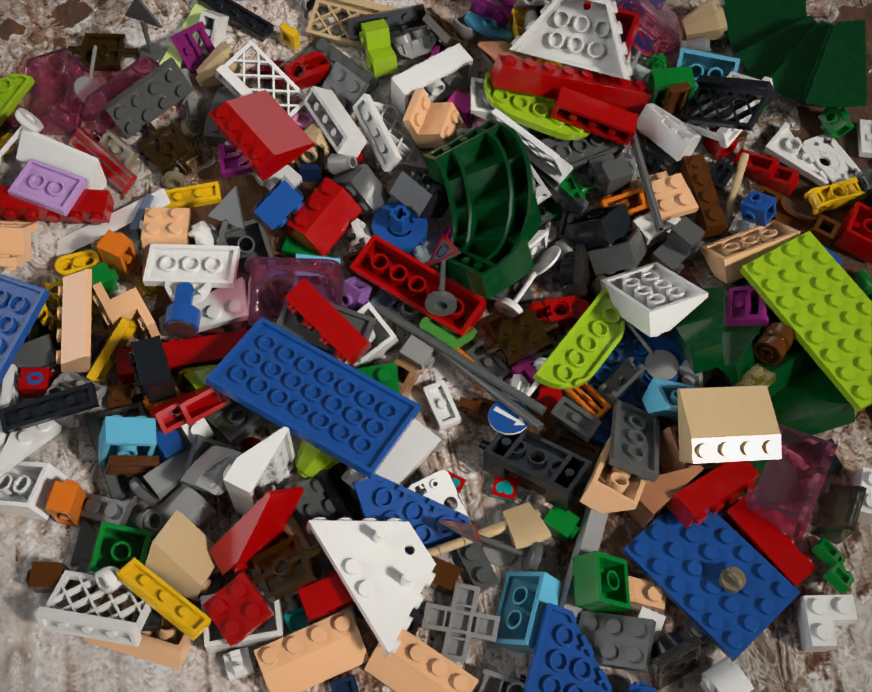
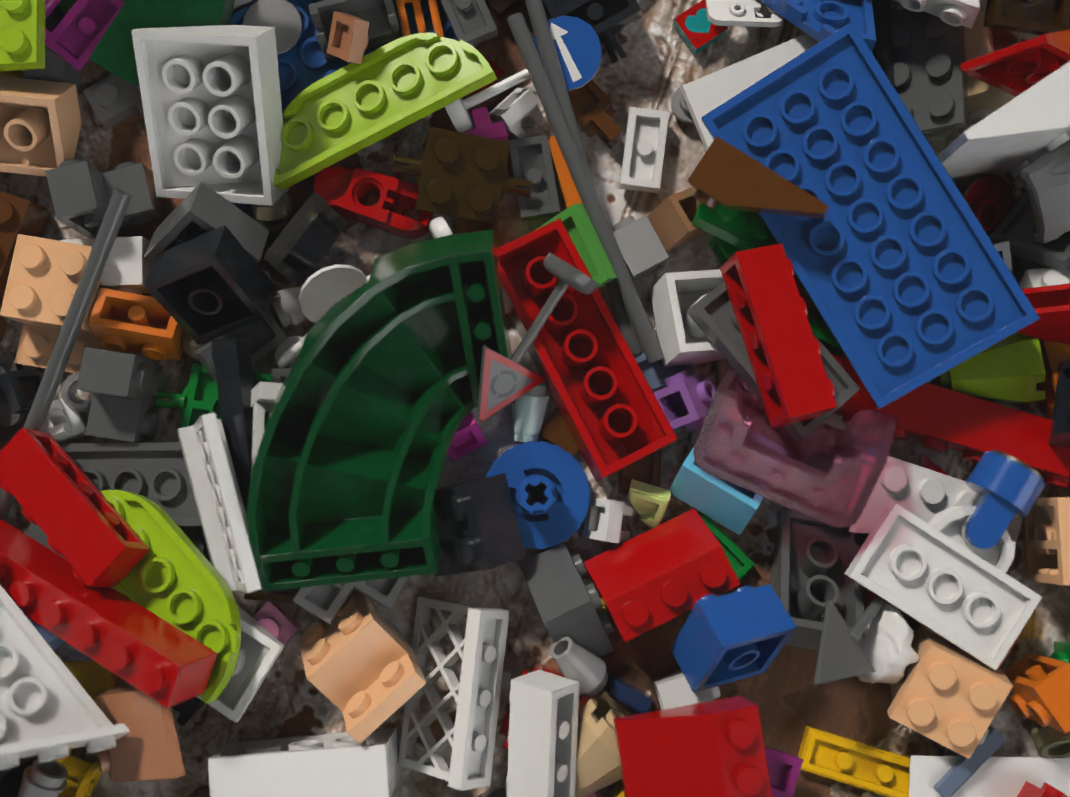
camera: 145 degrees left, 20 degrees up
dark pink brick [447,89,476,125] -> none
none -> nougat plate [326,11,370,64]
none -> yellowish green tile [628,479,671,528]
none -> reddish brown slope [687,136,829,219]

